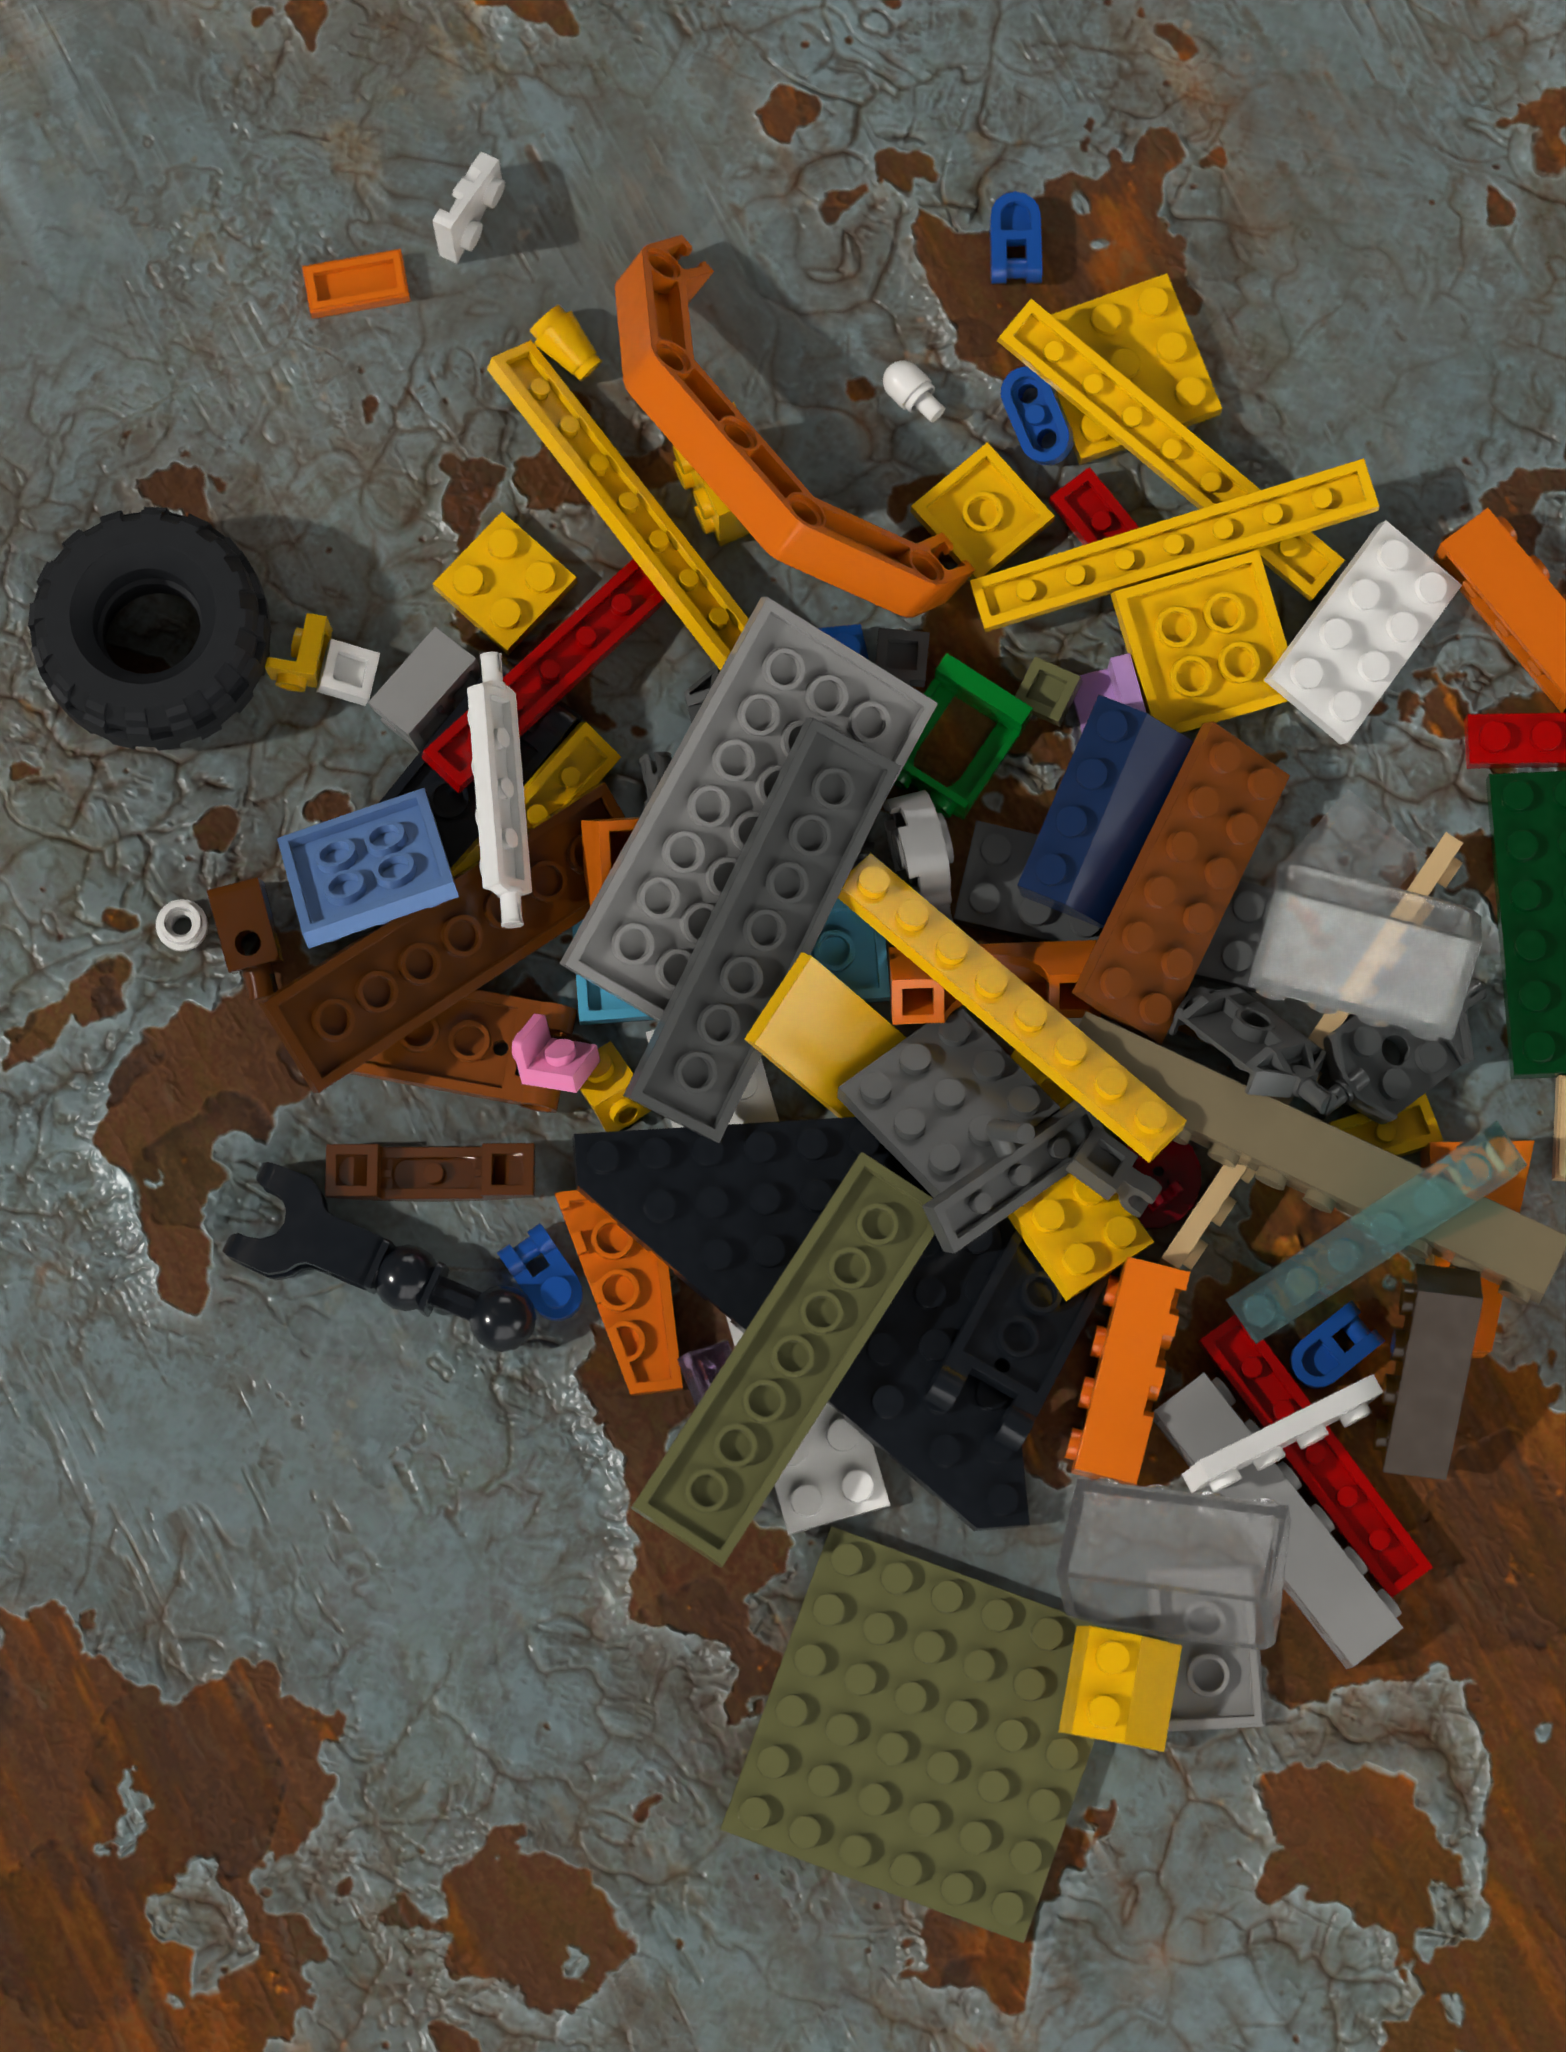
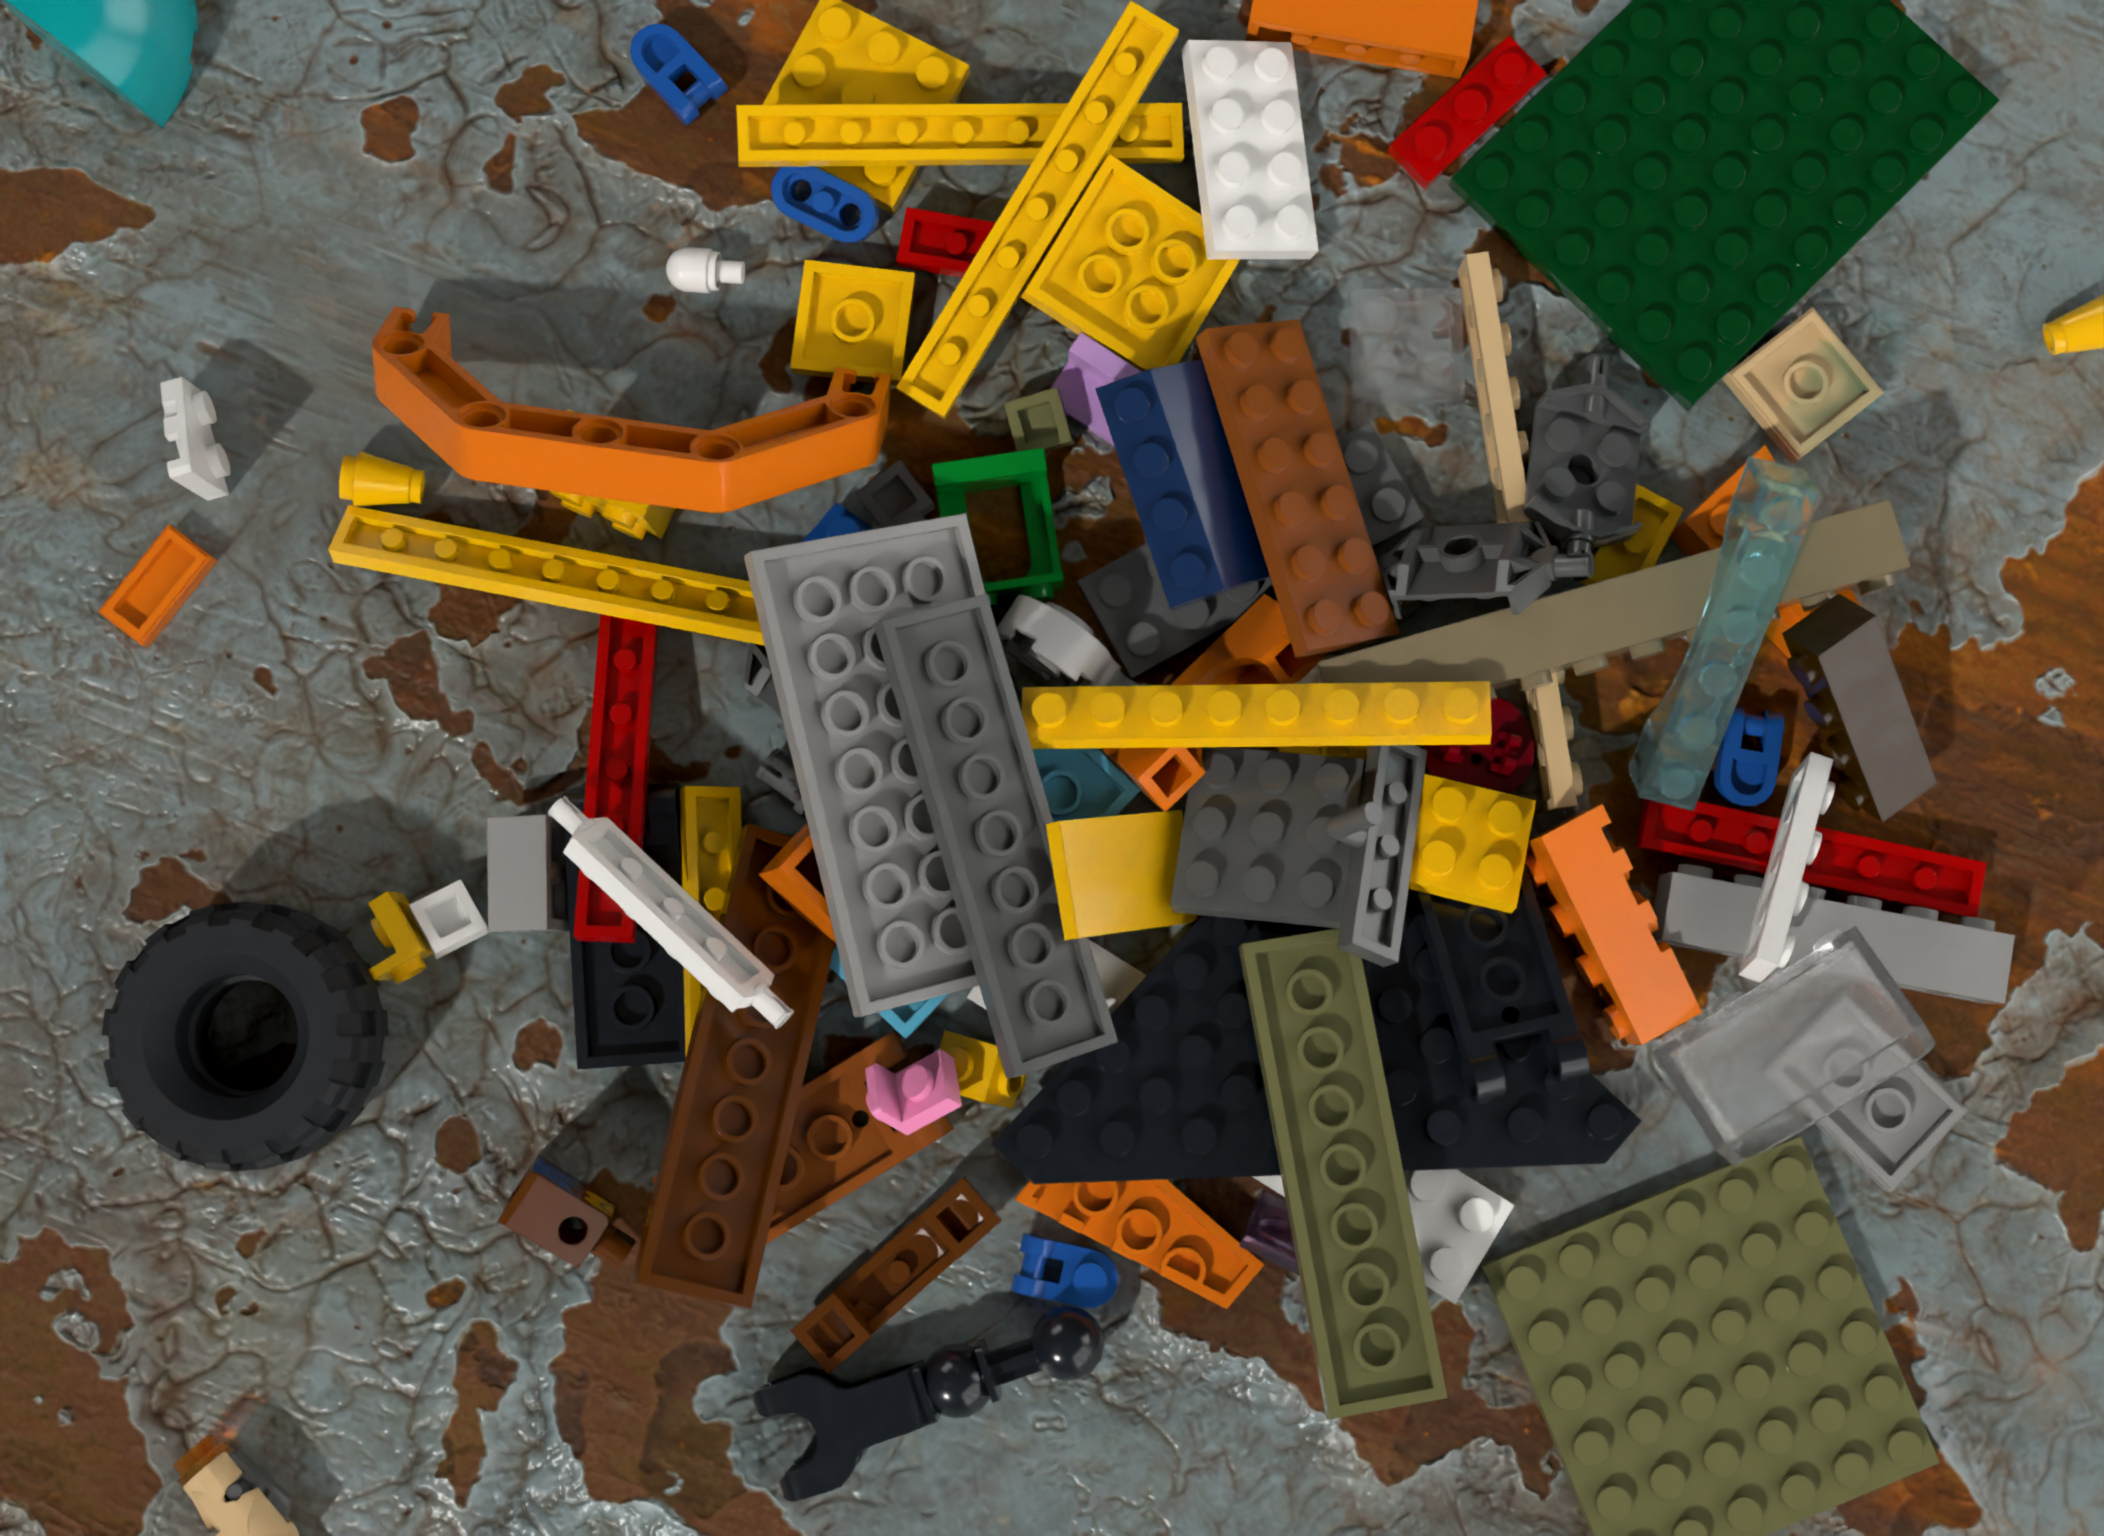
camera: 40 degrees left, 5 degrees up
white plate [156,899,208,951] -> none
medium blue plate [277,788,459,949] -> none
yellow plate [432,511,577,655] -> none
yellow slope [1058,1626,1182,1752] -> none
dark grey plate [1065,1125,1162,1217] -> none
clear windscreen [1247,861,1482,1041] -> none

